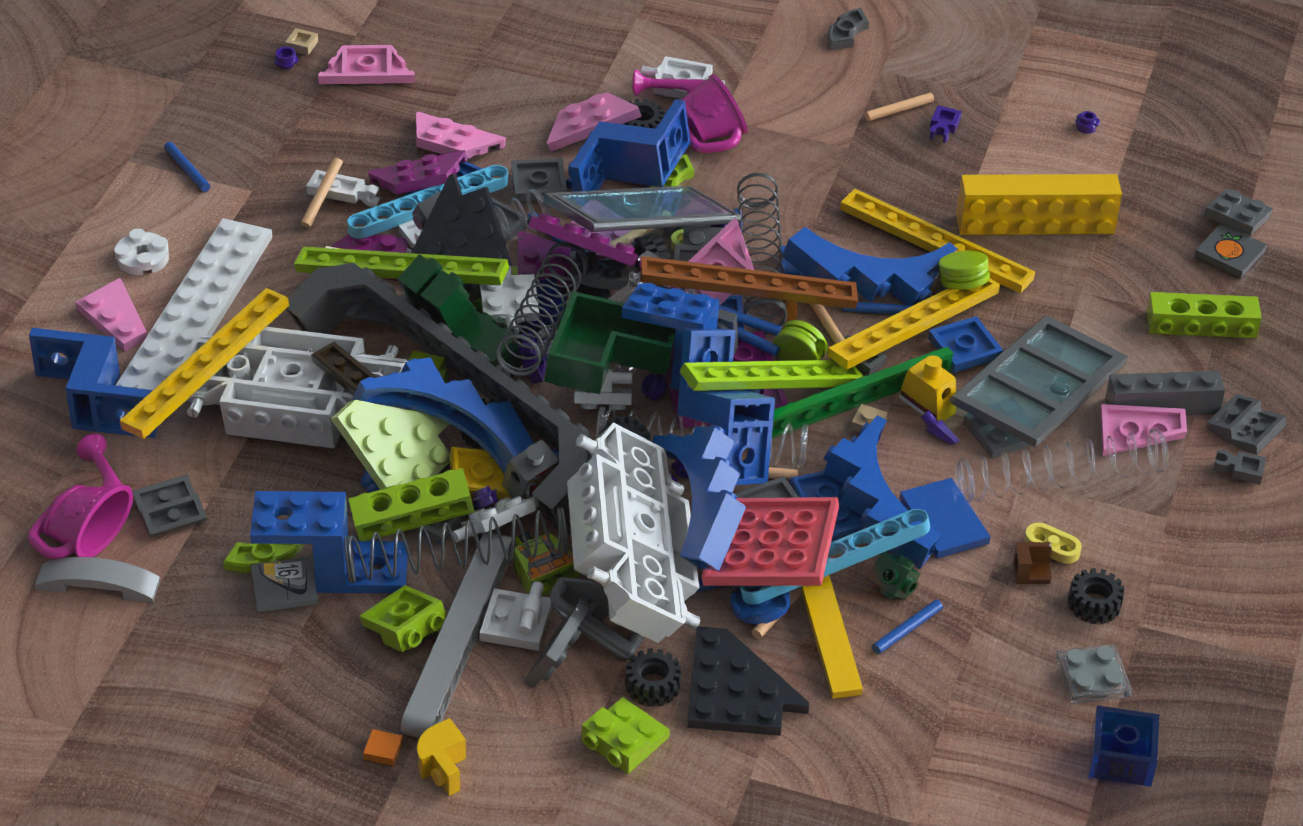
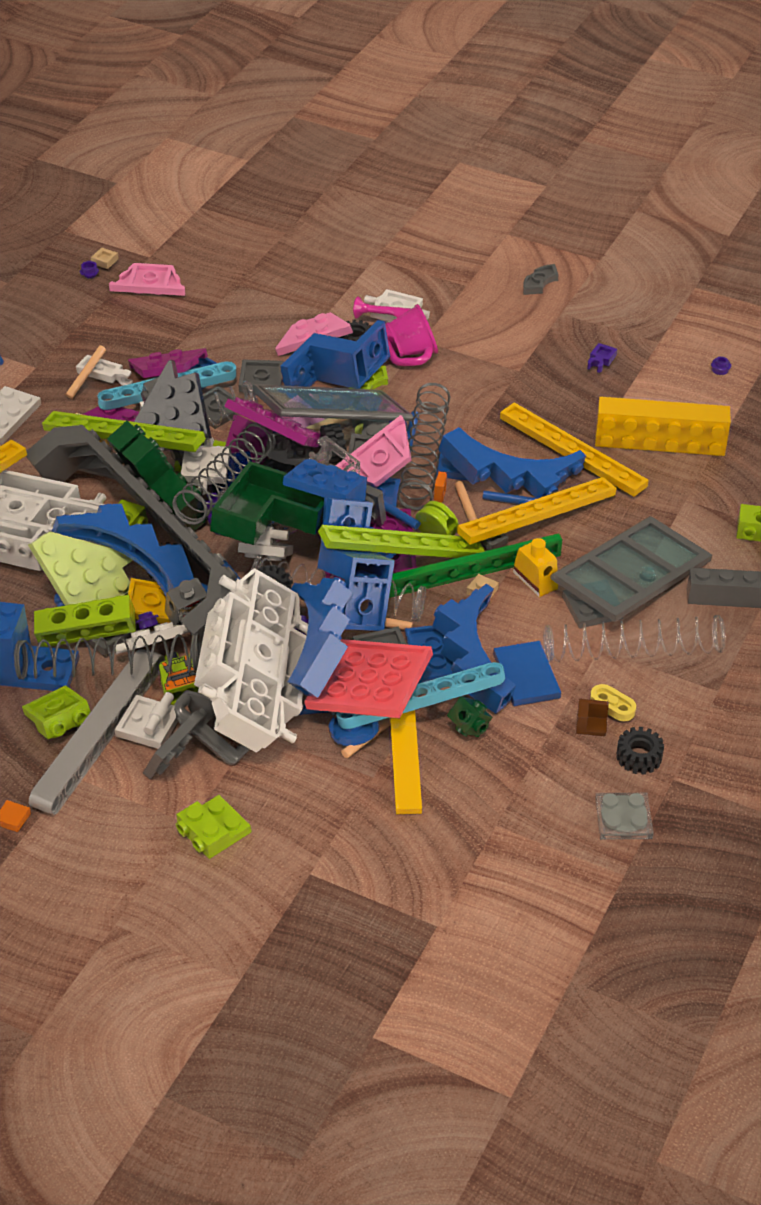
camera: 10 degrees right, 0 degrees up
dark brown tile [311,342,377,396] -> none
bright pink wing [415,112,506,159] -> none
yellow brick [417,718,466,796] -> none
black tyre [625,648,681,707] -> none
dark orange plate [640,256,858,309] -> none
dark purple plate [641,374,667,400] -> none
black wing [687,626,809,736] -> none
blue bar [719,305,782,336] -> none
light nougat bar [865,92,934,121] -> none
blue bar [872,599,943,654] -> none
dark purple bar [921,410,960,445] -> none
blue plate [928,316,1003,373] -> none
lime head [939,251,990,290] -> none
clear blue brick [1088,705,1160,787] -> none
bright pink wing [1100,404,1187,456] -> none

